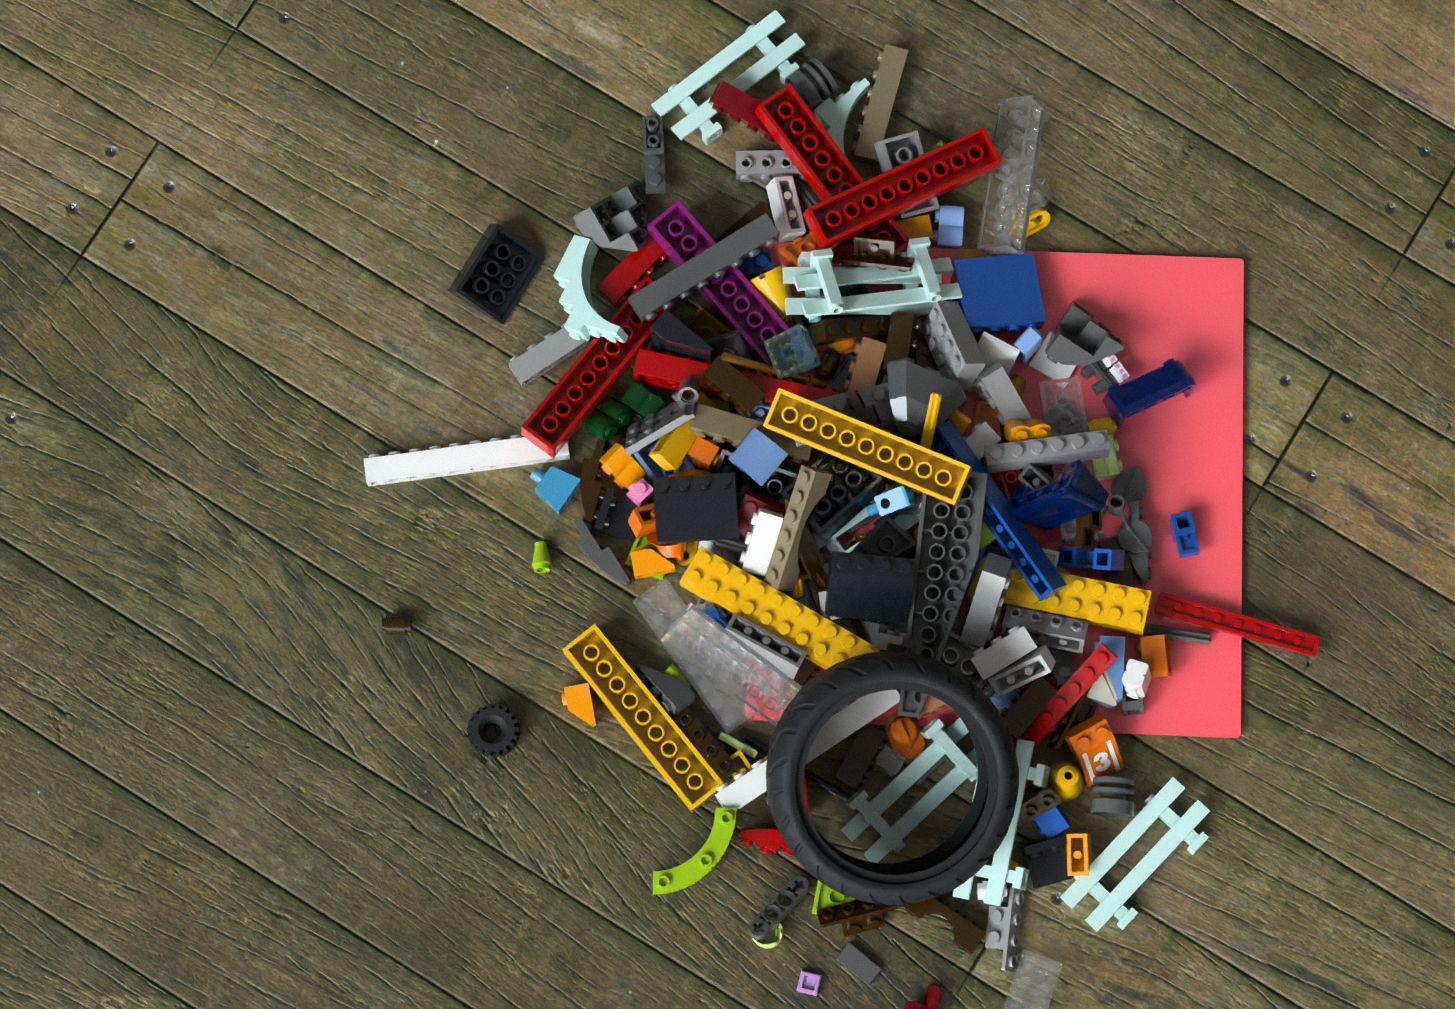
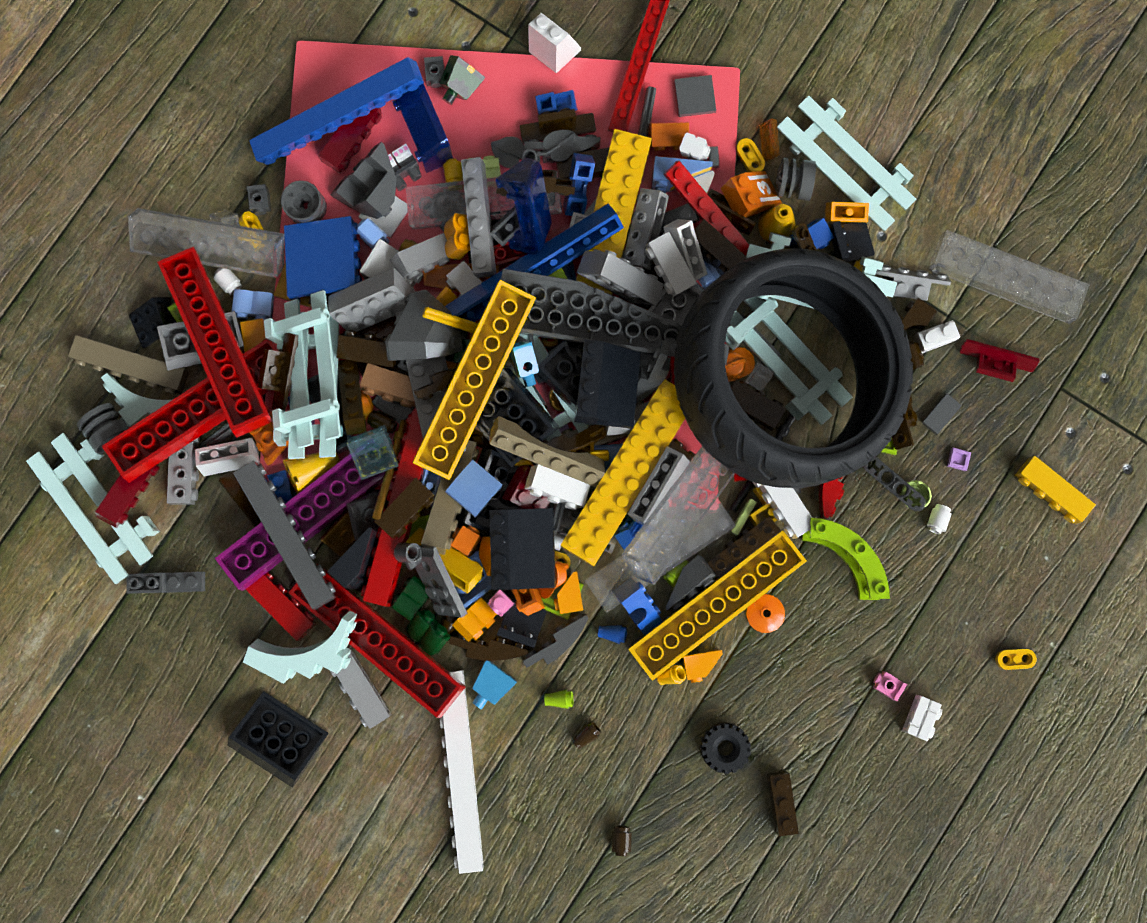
camera: 90 degrees left, 5 degrees up
dark grey brick [573,181,648,252] -> none
none -> black bracket [129,297,177,348]
none -> white brick [214,267,242,295]
none -> dark grey brick [246,184,271,215]
none -> blue brick [249,57,424,165]
none -> dark grey wheel [281,180,327,224]
none -> dark red brick [318,108,382,173]
none -> dark grey brick [424,56,445,88]
none -> torso [440,55,485,105]
none -> dark brown bracket [520,108,596,144]
none -> white slope [528,13,581,73]
none -> dark brown cone [572,721,601,749]
none -> blue cone [598,625,627,644]
none -> blue arch [613,578,663,636]
none -> yellow cone [657,665,686,685]
none -> dark grey tile [674,75,716,117]
none -> yellow plate [736,138,765,172]
none -> orange dish [746,594,785,633]
none -> clear orange tile [759,119,780,161]
none -> dark brown brick [767,771,799,837]
none -> bright pink brick [873,671,907,701]
none -> white brick [902,695,942,741]
none -> dark brown brick [909,341,925,370]
none -> white brick [913,320,960,353]
none -> white brick [927,504,951,534]

